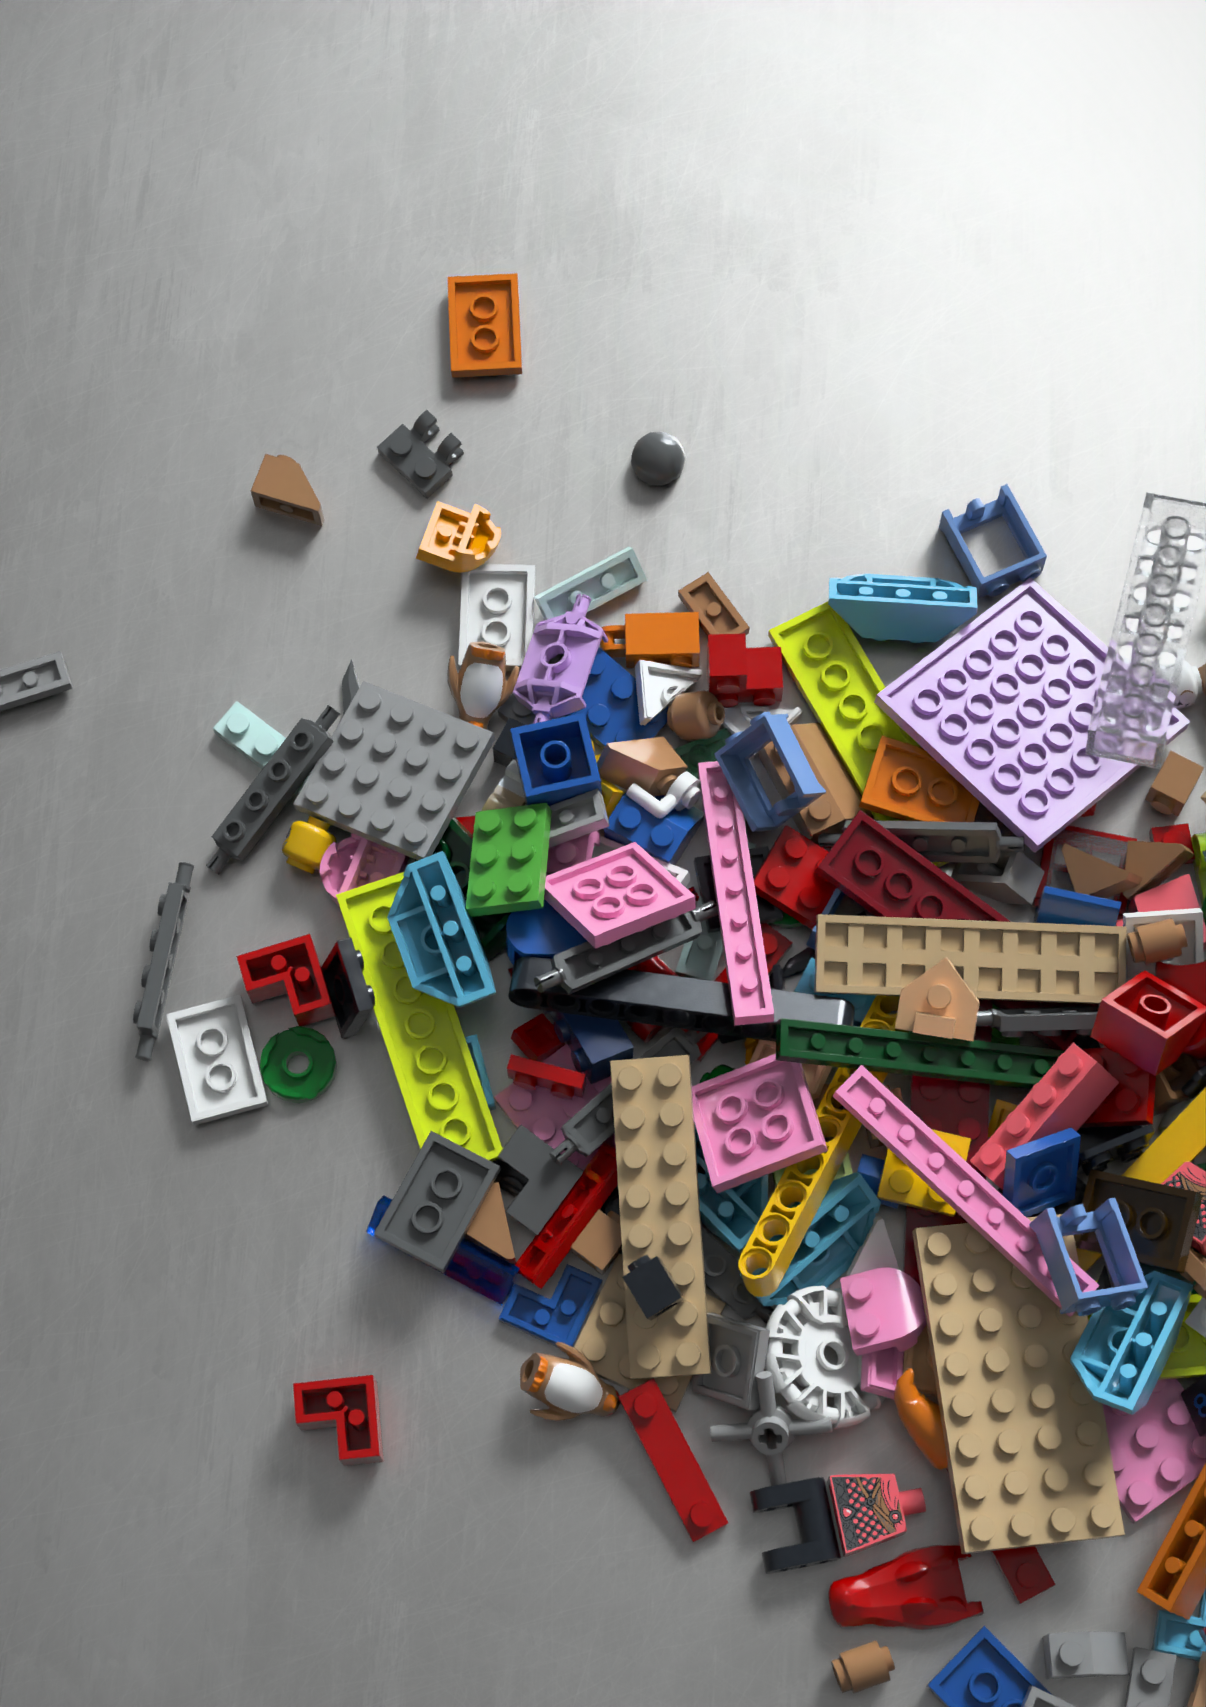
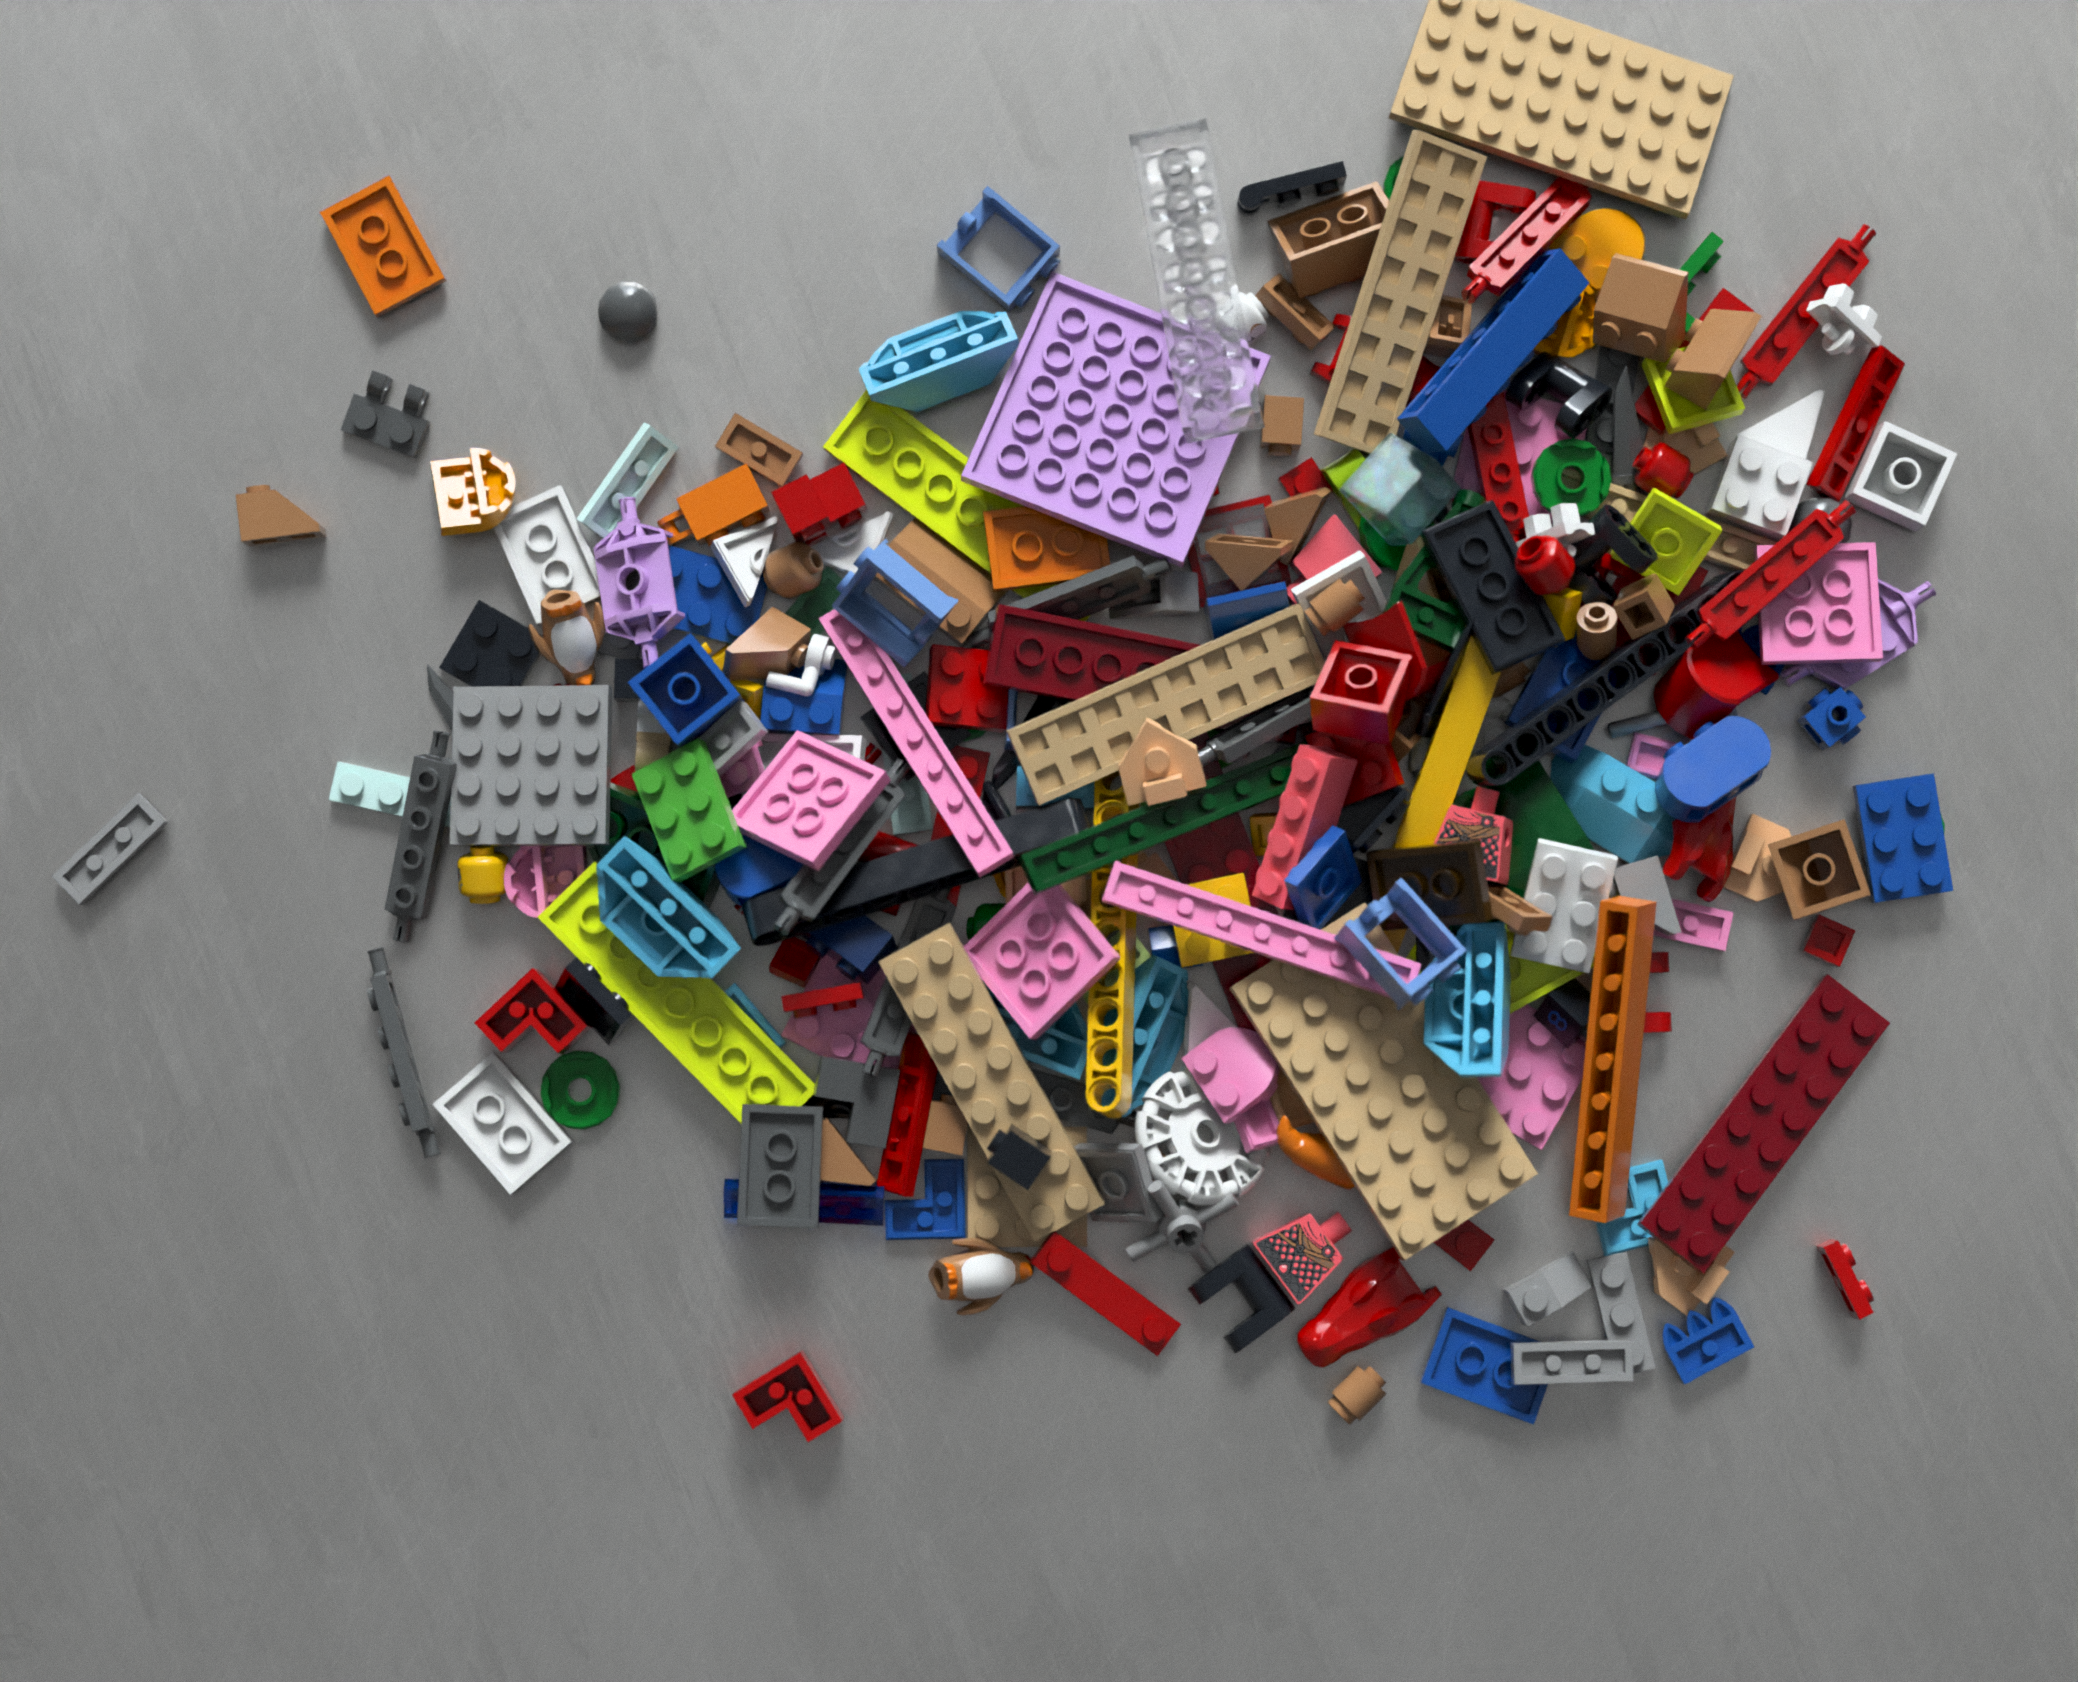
camera: 30 degrees left, 15 degrees up
none -> black plate [439,600,543,687]

